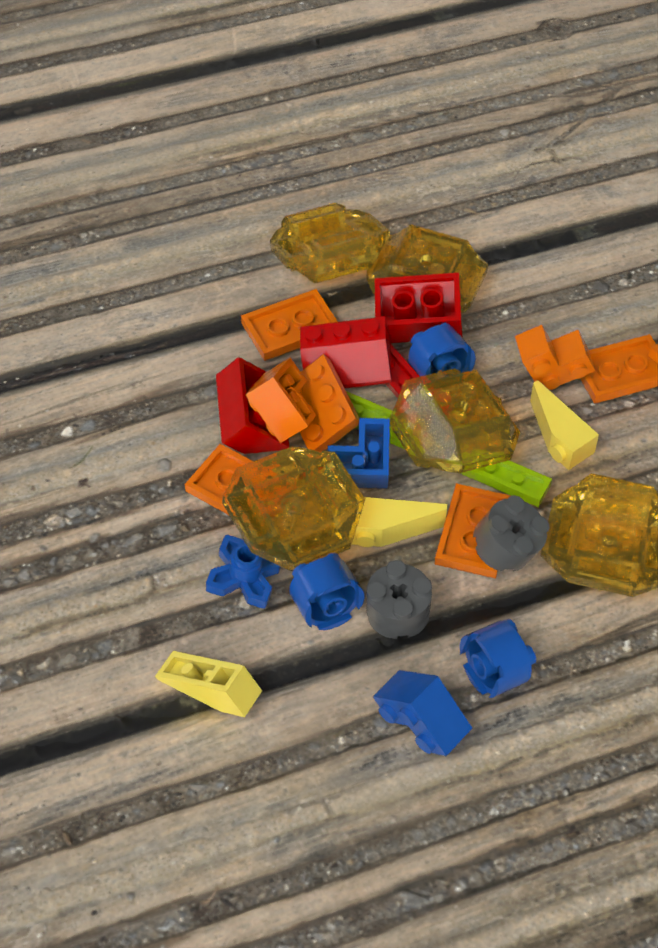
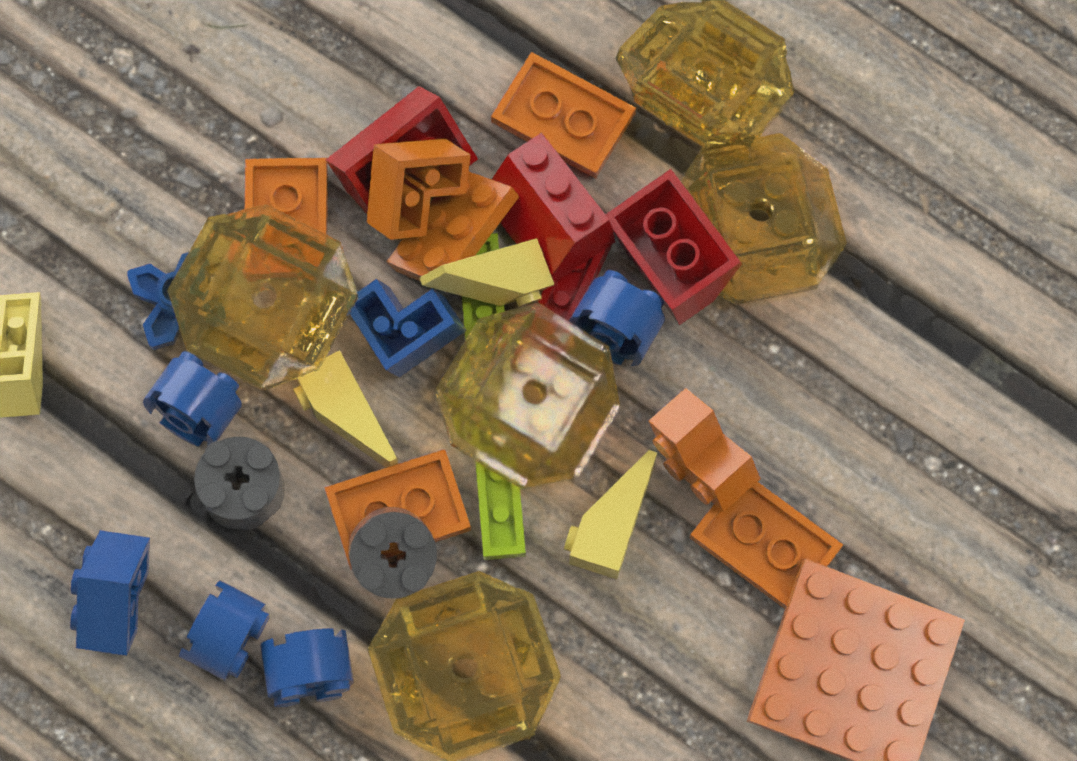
camera: 55 degrees right, 20 degrees up
none -> blue brick [260,628,354,707]
none -> light yellow slope [420,238,554,308]

